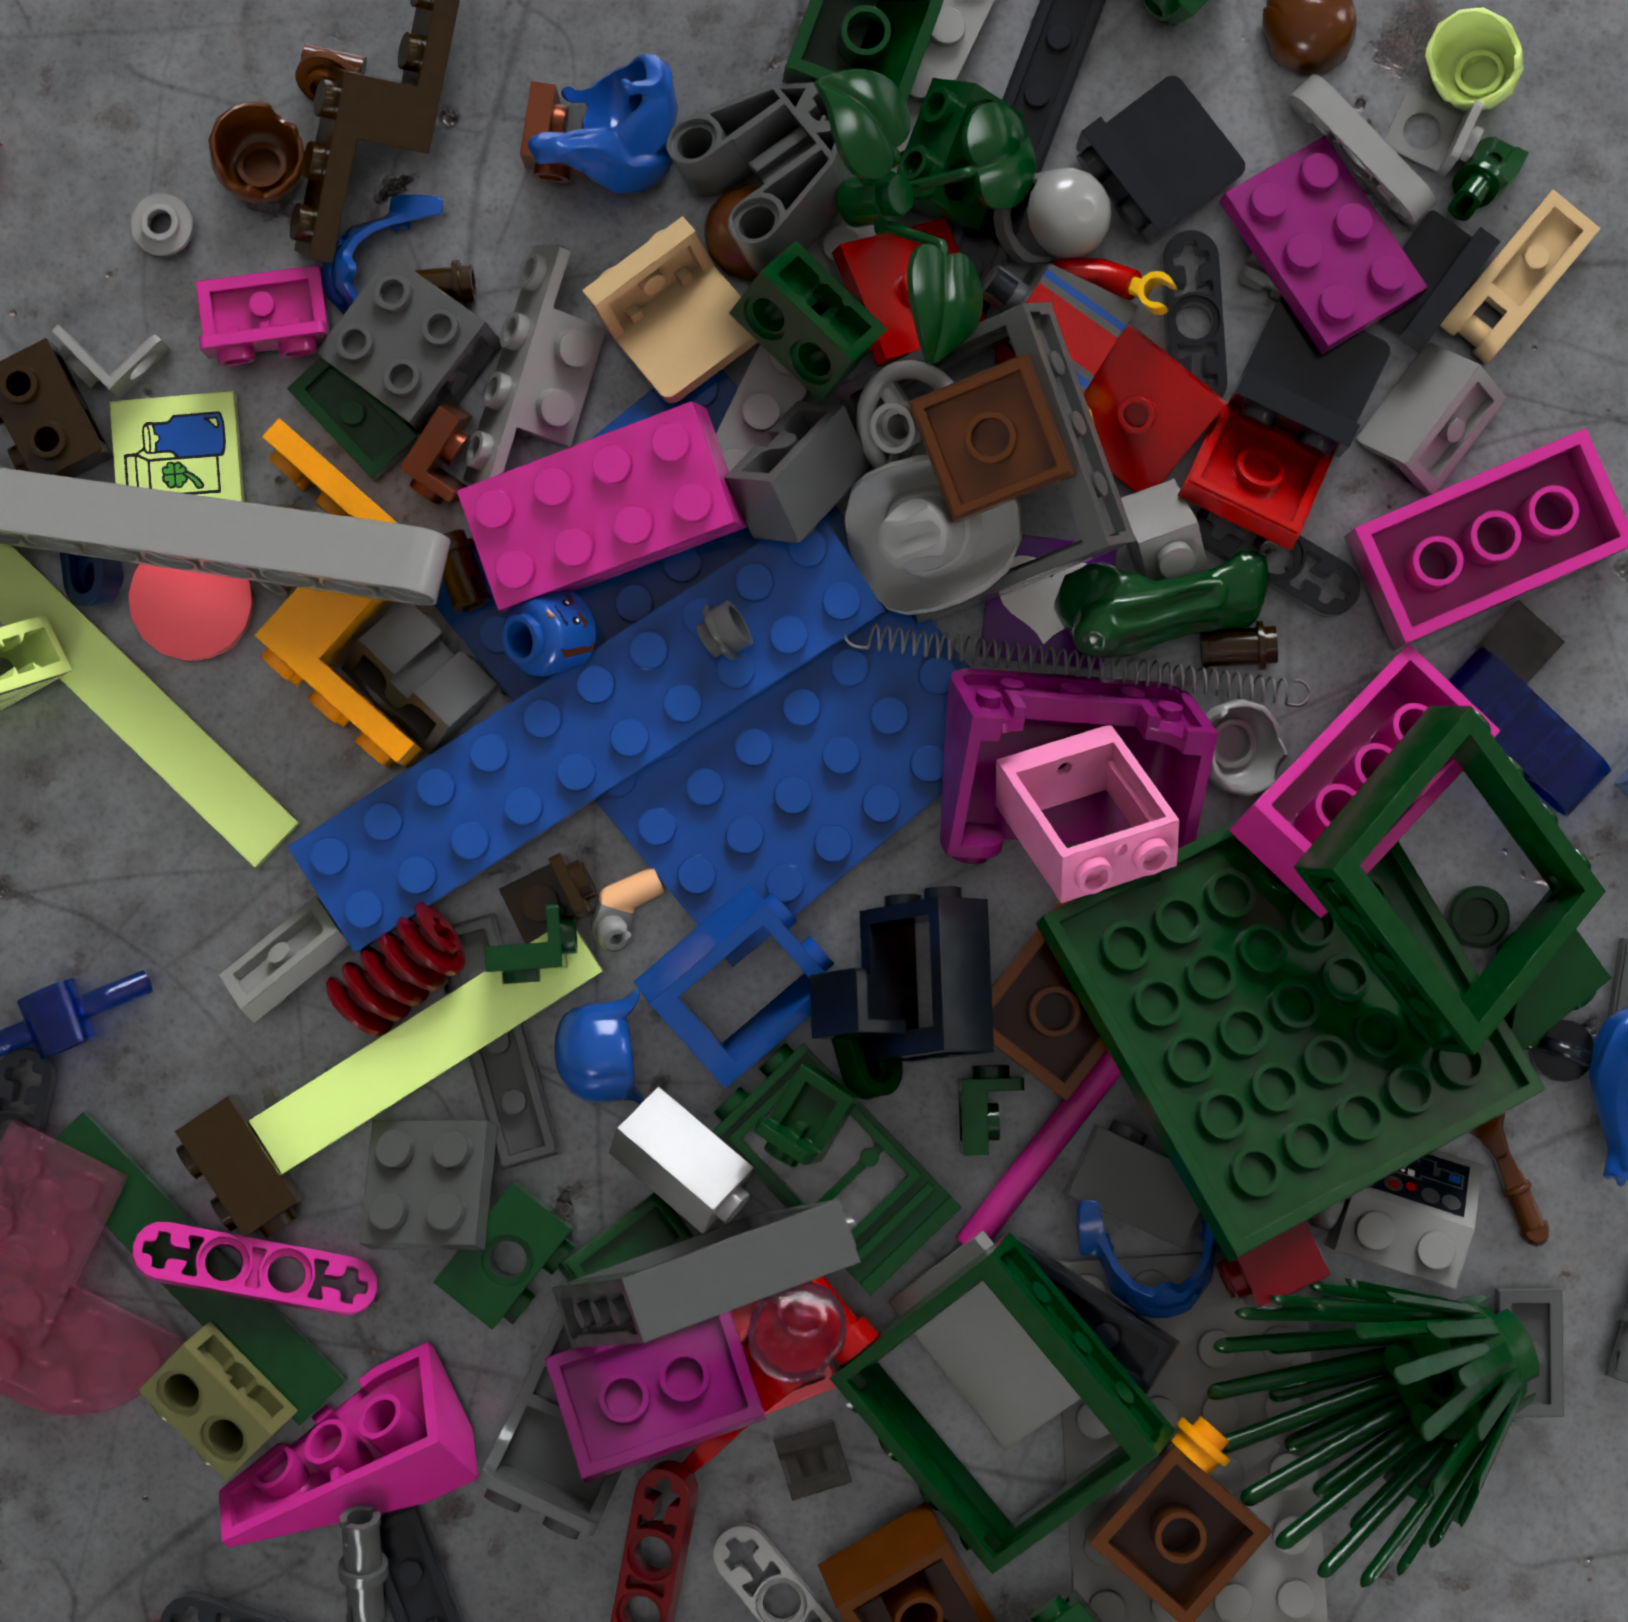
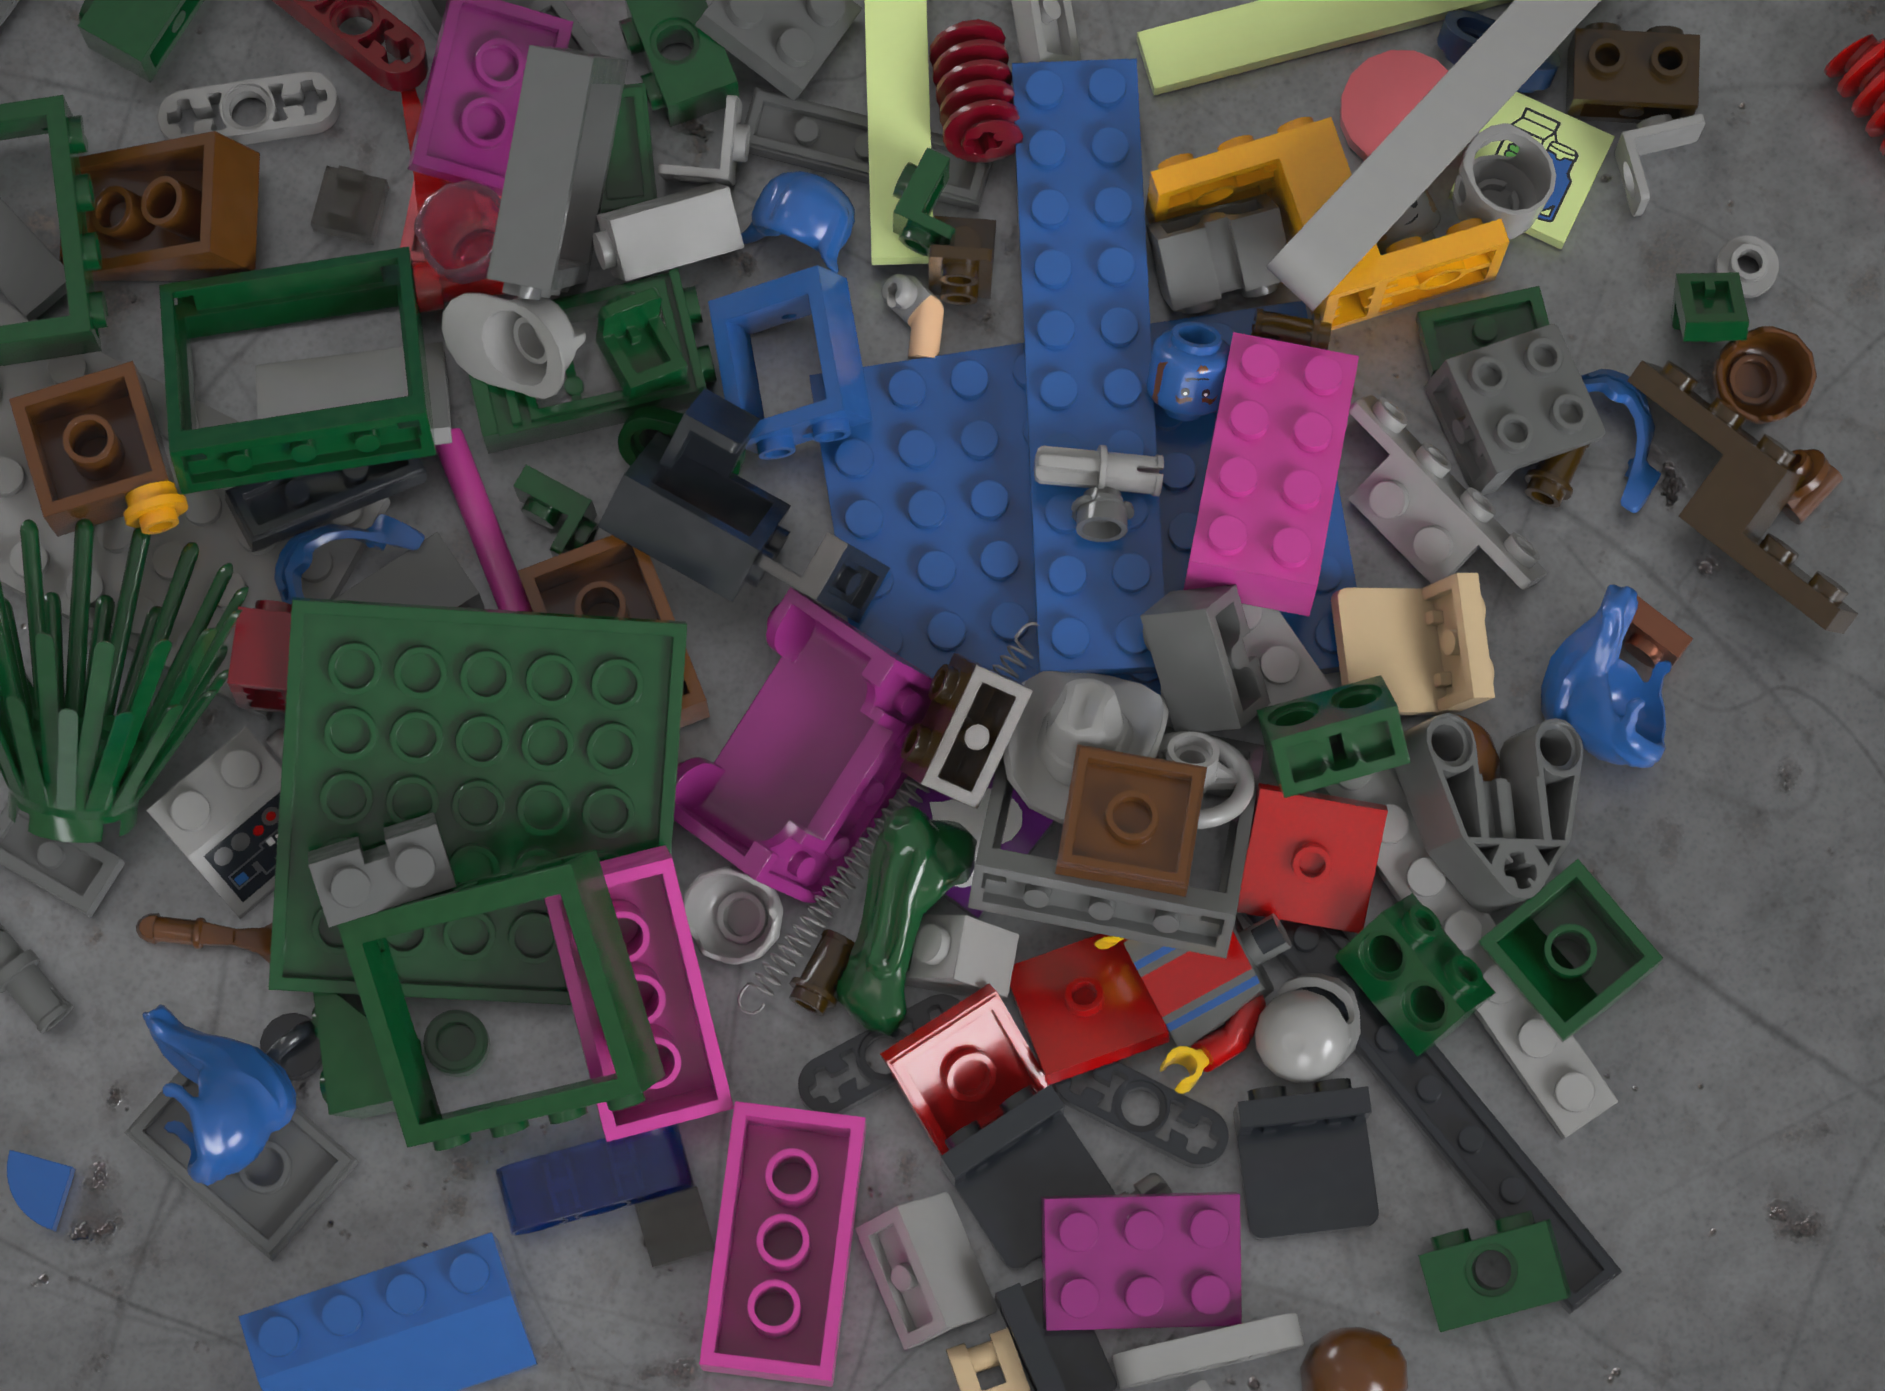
camera: 120 degrees right, 10 degrees down
dark pink bracket [195,265,330,366] -> none
copper bracket [399,402,473,504] -> none
dark green plant [814,69,1036,364] -> none
bright pink window [996,725,1179,903] -> none
none -> dark grey brick [308,812,456,927]
none -> light grey piece [441,293,586,399]
none -> light grey bracket [657,95,750,186]
none -> black panel [756,532,890,623]
none -> dark brown brick [899,652,1033,809]
none -> light grey axle [1034,445,1164,496]
none -> light grey helmet [1452,123,1556,239]
none -> dark green bracket [1671,272,1749,343]

